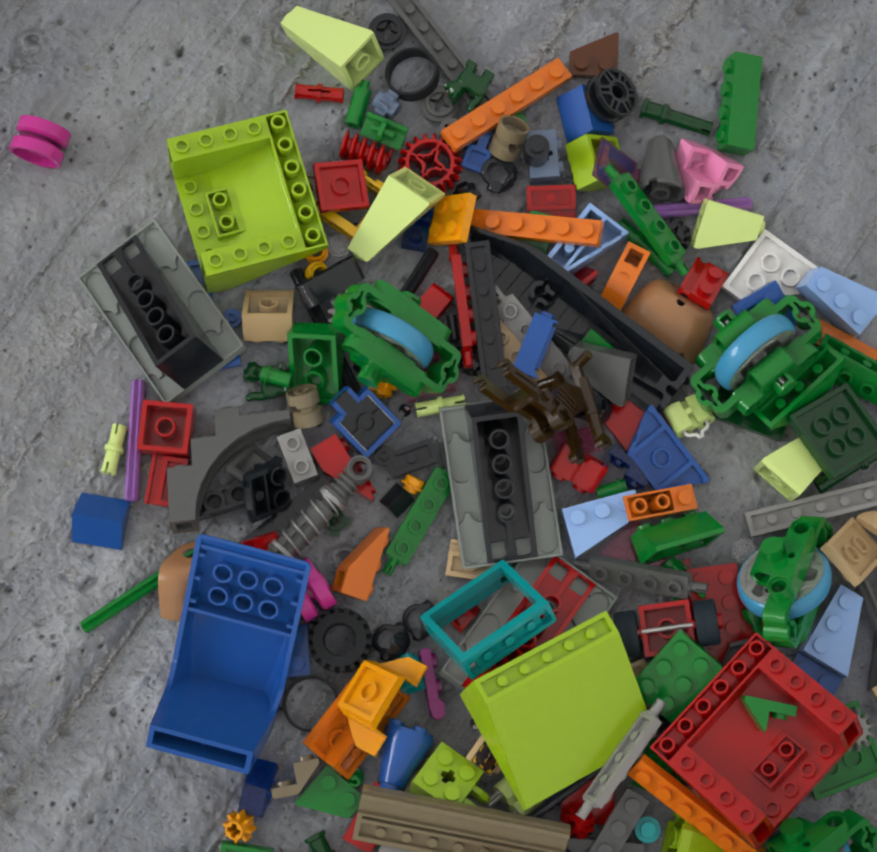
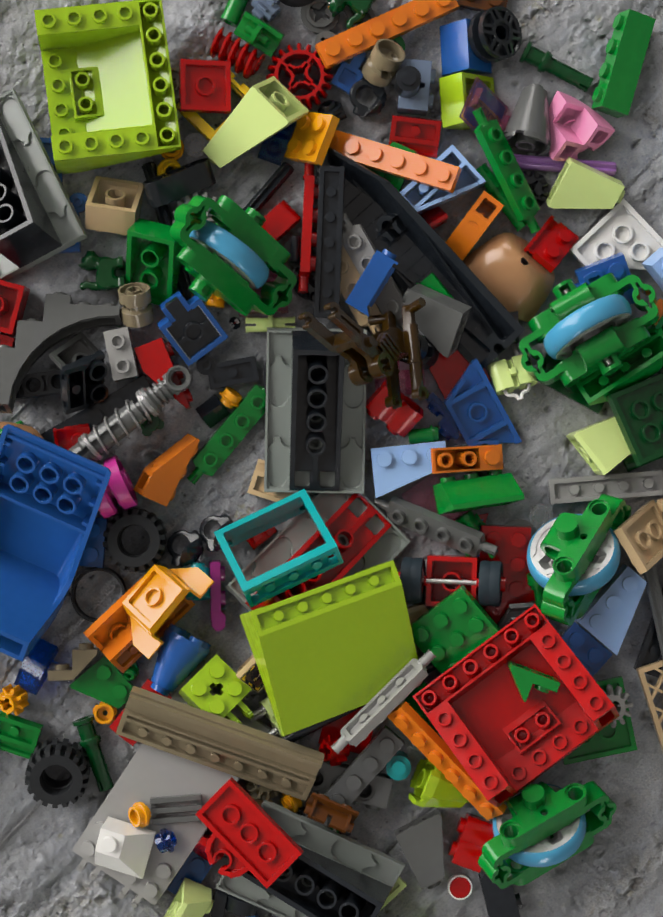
camera: 15 degrees right, 10 degrees up
green pin [259,365,293,388] -> none
none -> light orange plate [93,701,117,725]

